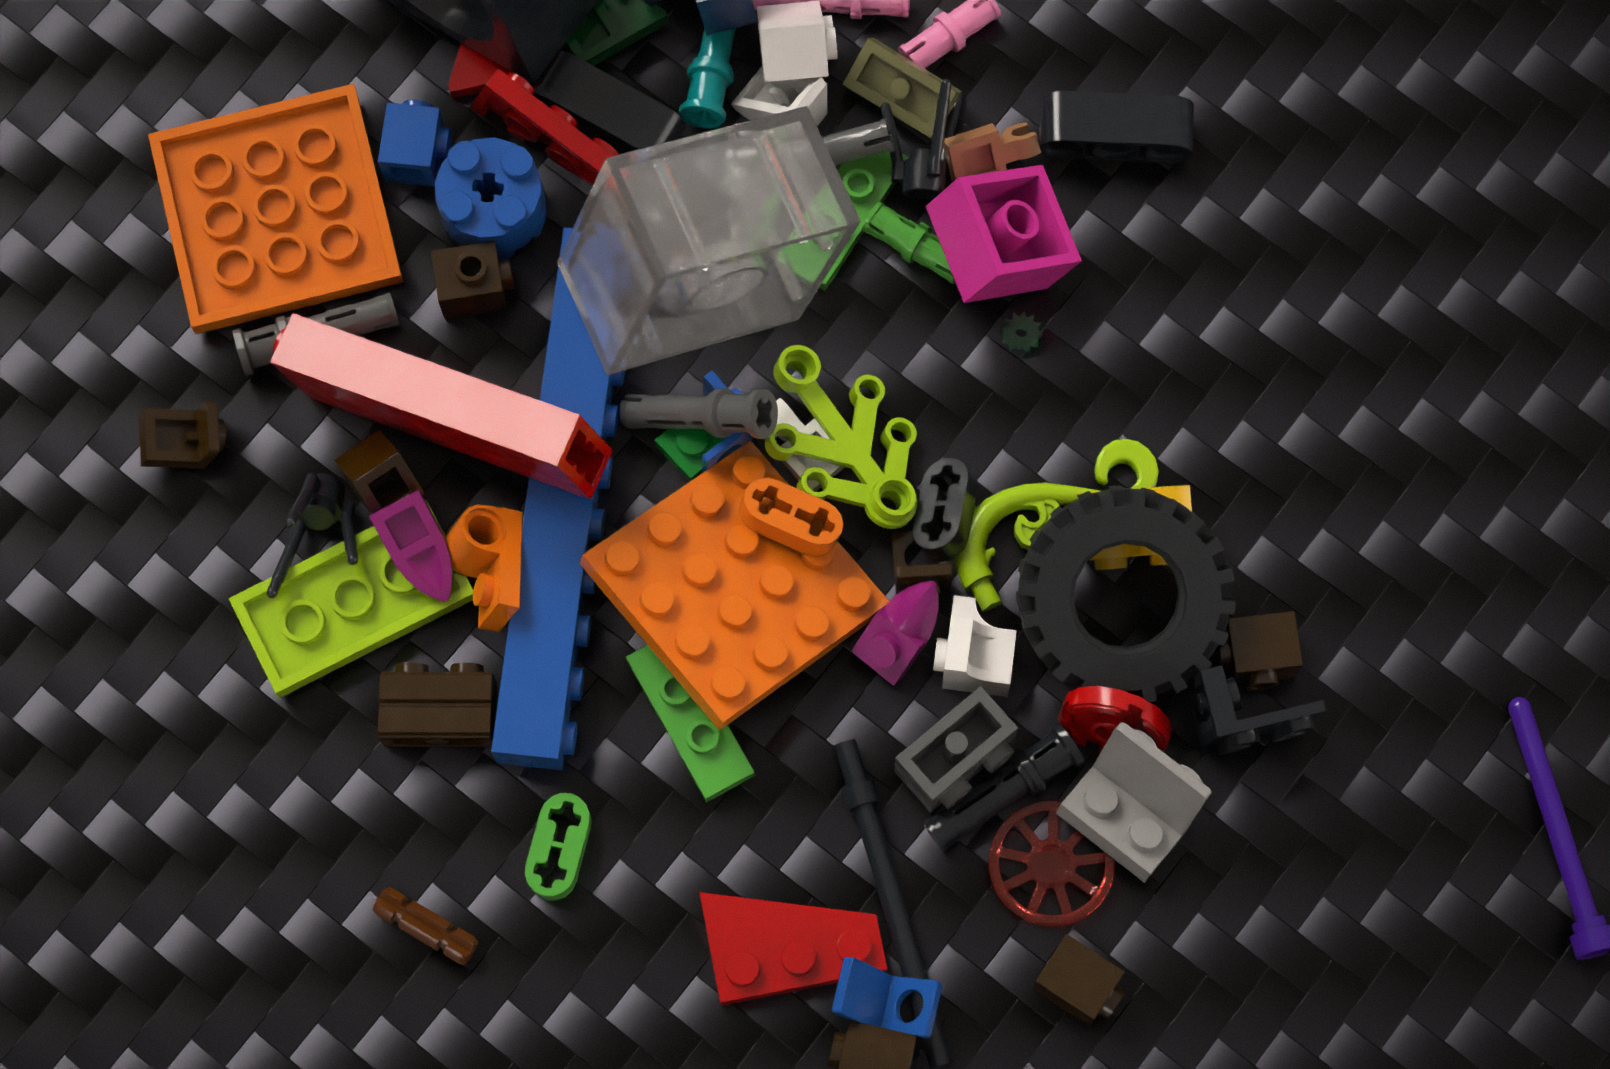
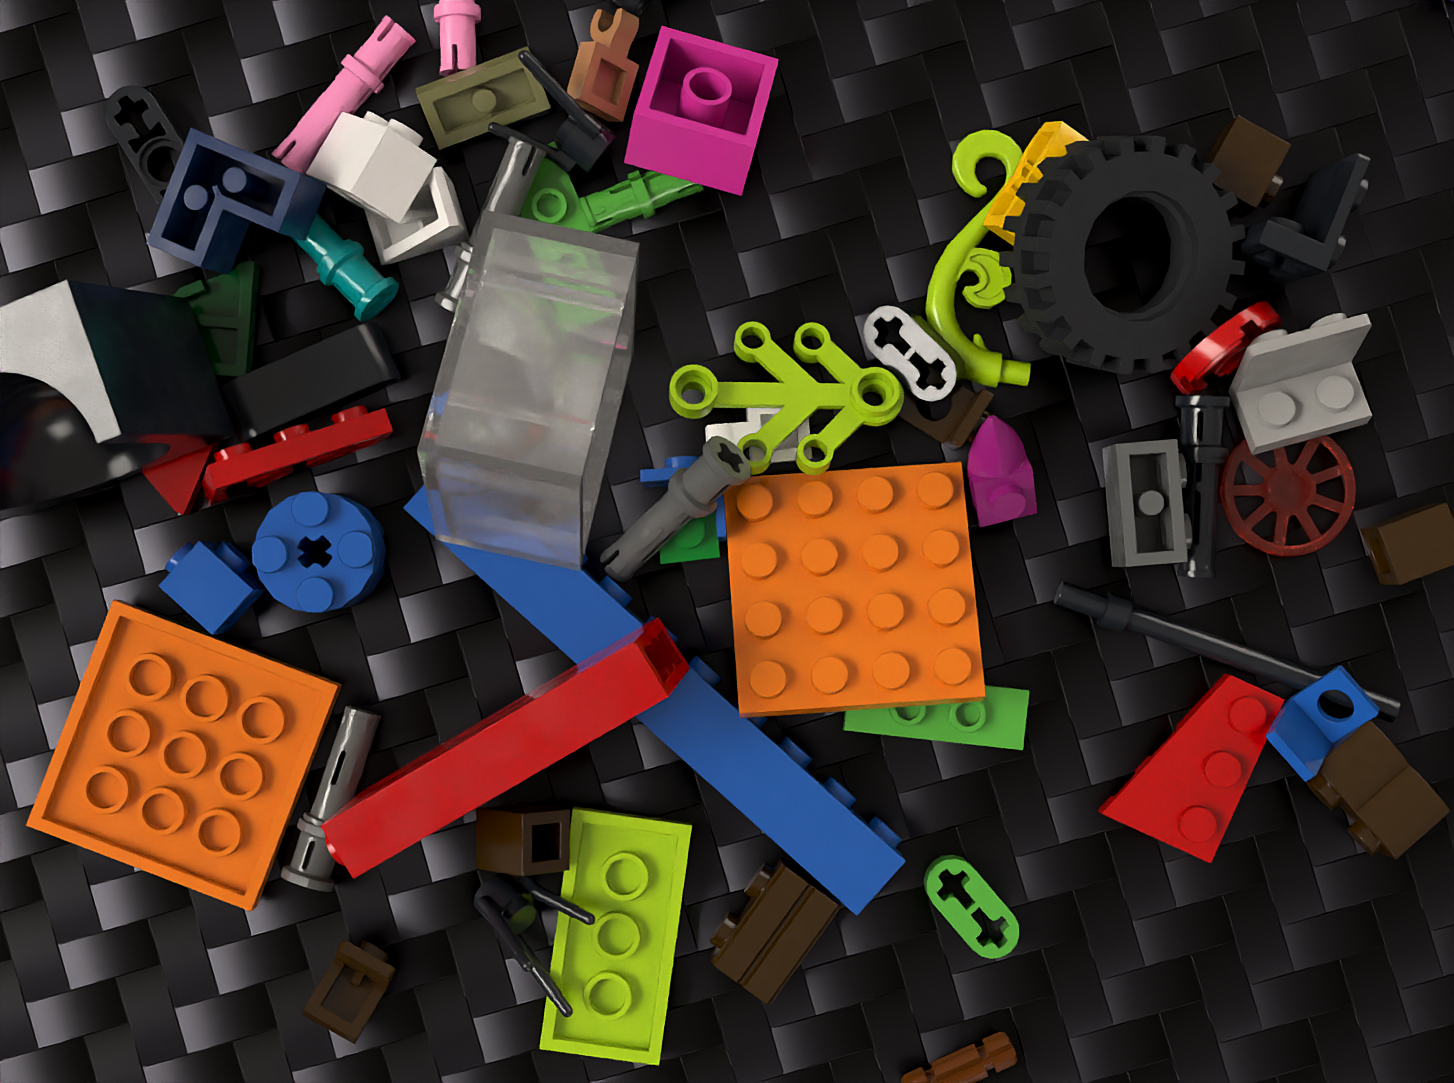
camera: 55 degrees left, 15 degrees up
magenta plate [369,489,453,602] -> none
dark brown brick [431,241,515,319] -> none
orange plate [445,504,522,633] -> none
orange beam [739,477,843,556] -> none
white brick [933,595,1017,697] -> none
clear green piece [1000,311,1043,355] -> none

